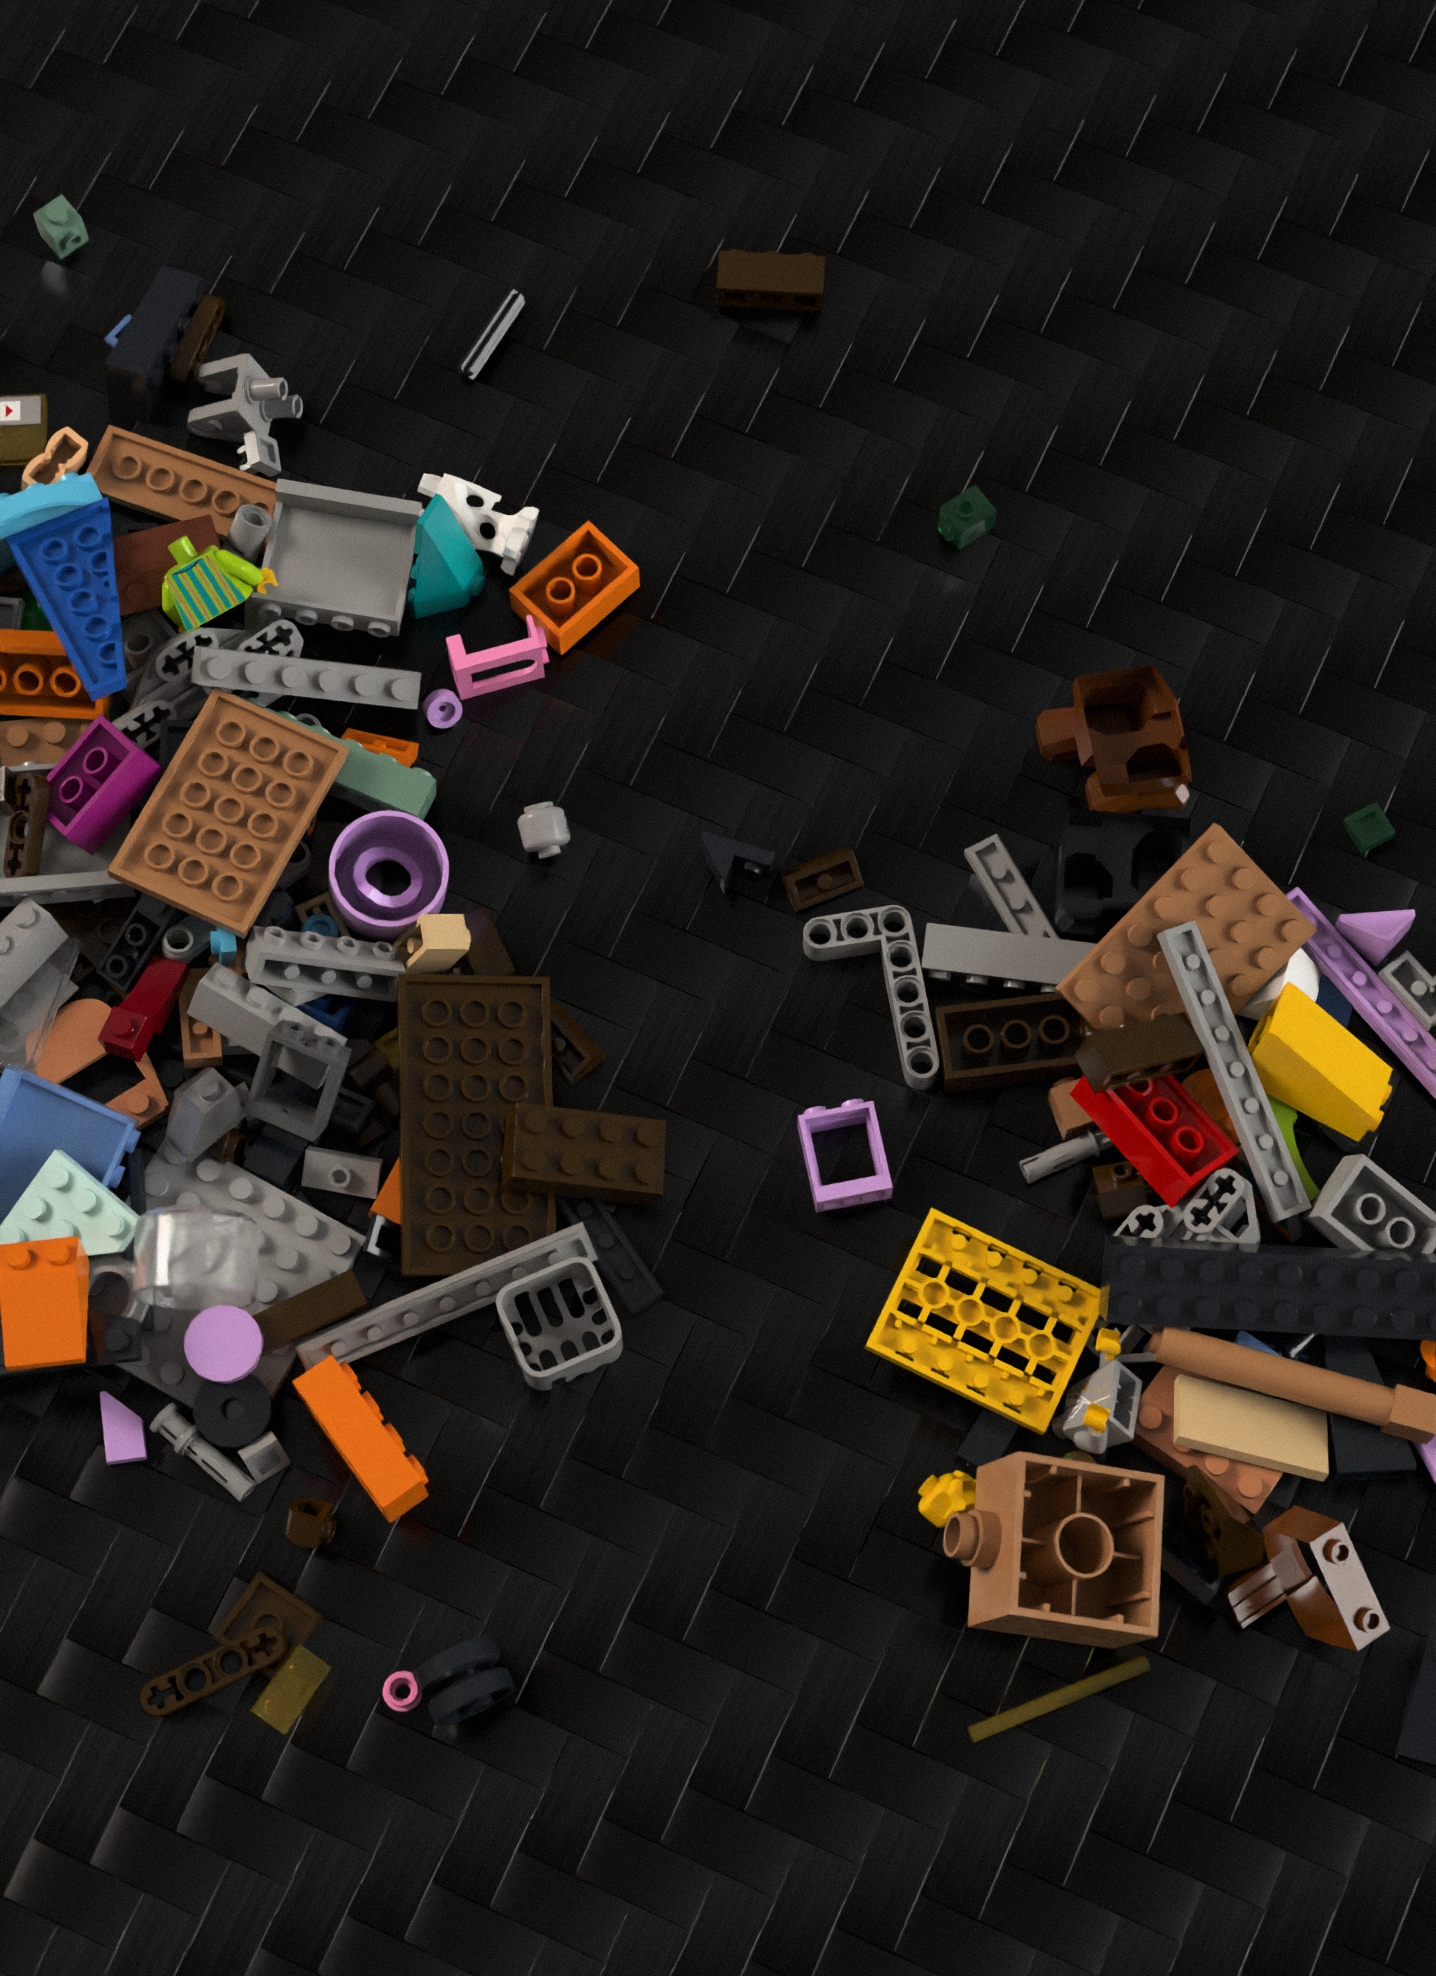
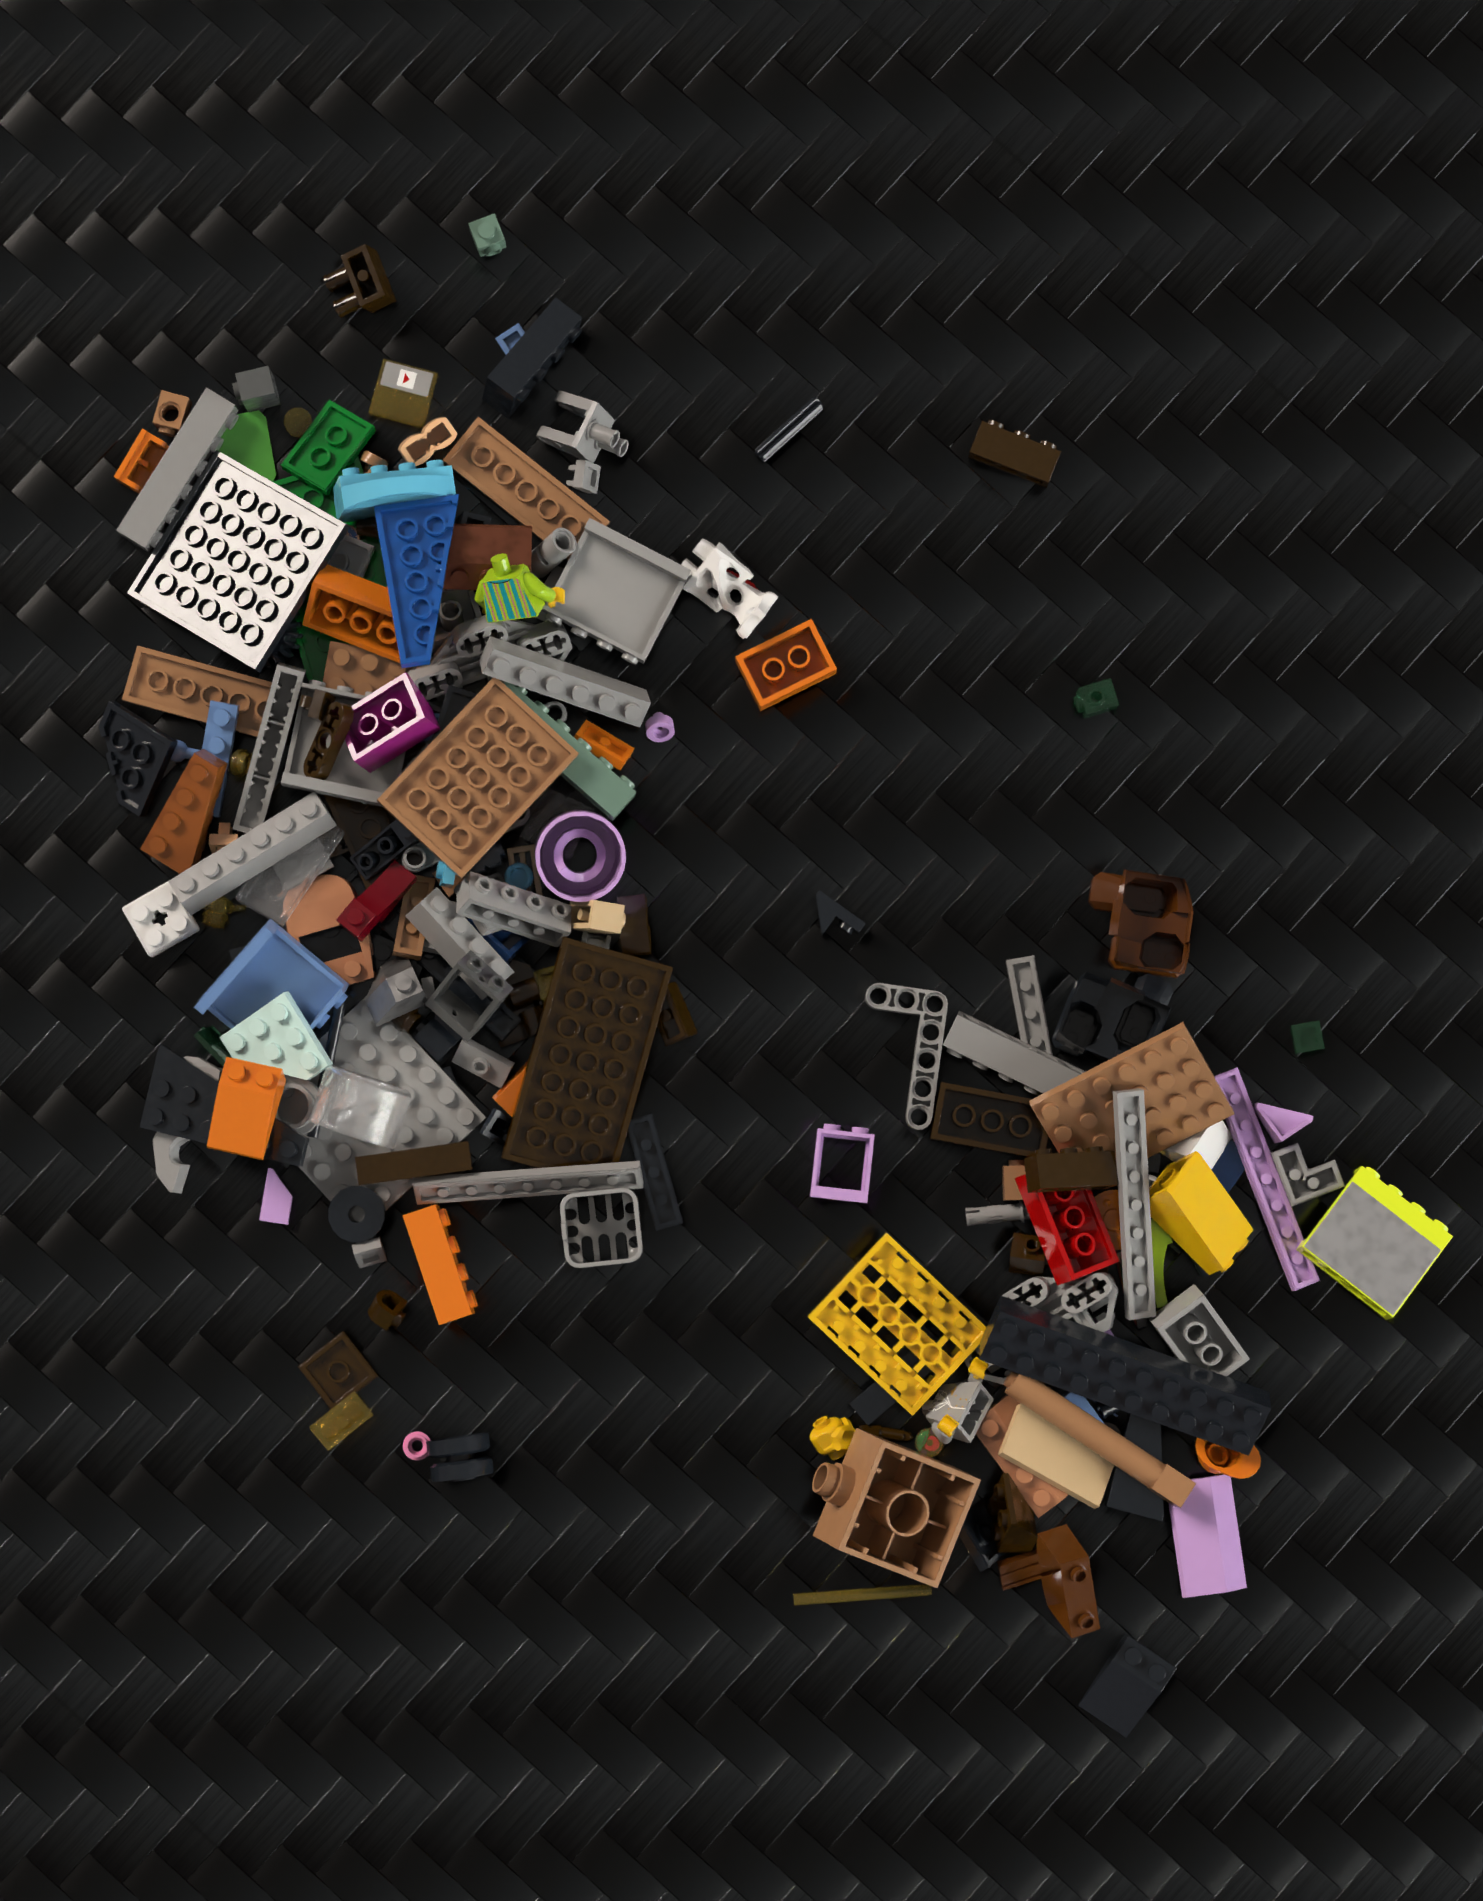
camera: 15 degrees right, 15 degrees up
dark brown beam [140,1626,288,1716] -> none
light grey pin [149,1402,257,1502] -> none
dark brown beam [169,294,225,389] -> none
lavender tile [184,1305,263,1384] -> none
teal wedge [407,493,486,619] -> none
bright pink panel [446,615,549,700] -> none
dark brown brick [502,1102,666,1206] -> none
light grey head [518,801,570,858] -> none
dark brown slope [779,848,865,912] -> none

